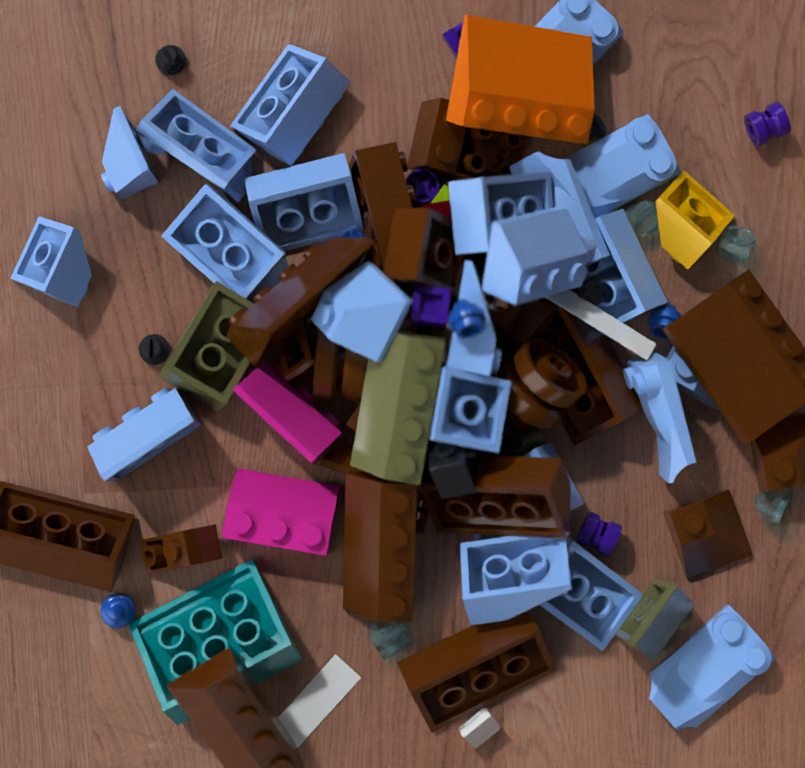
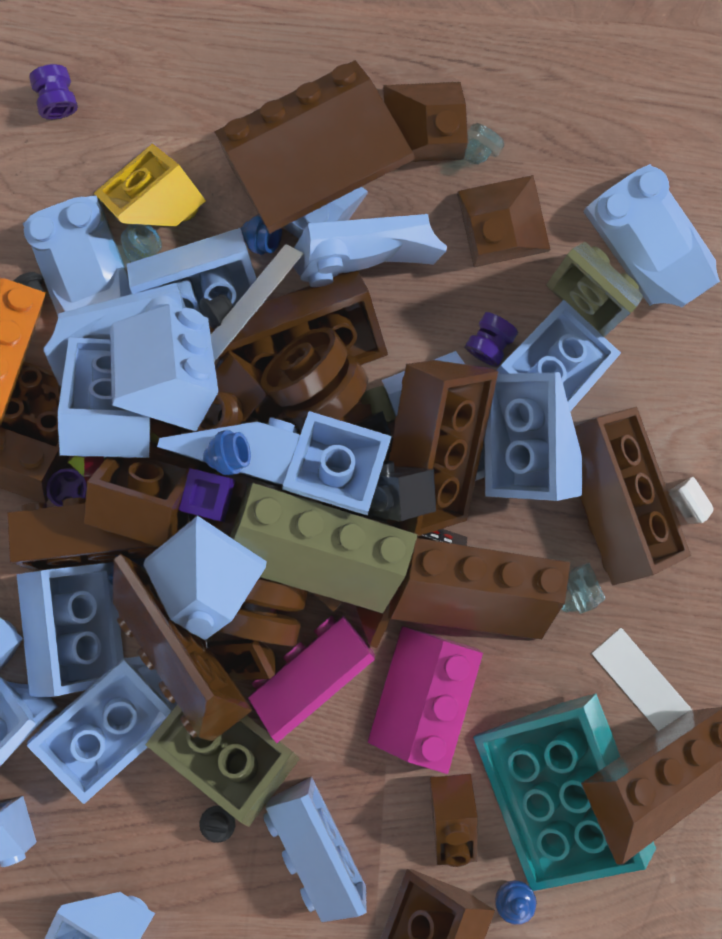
camera: 80 degrees left, 0 degrees up
clear light blue tile [718,226,756,261] -> none

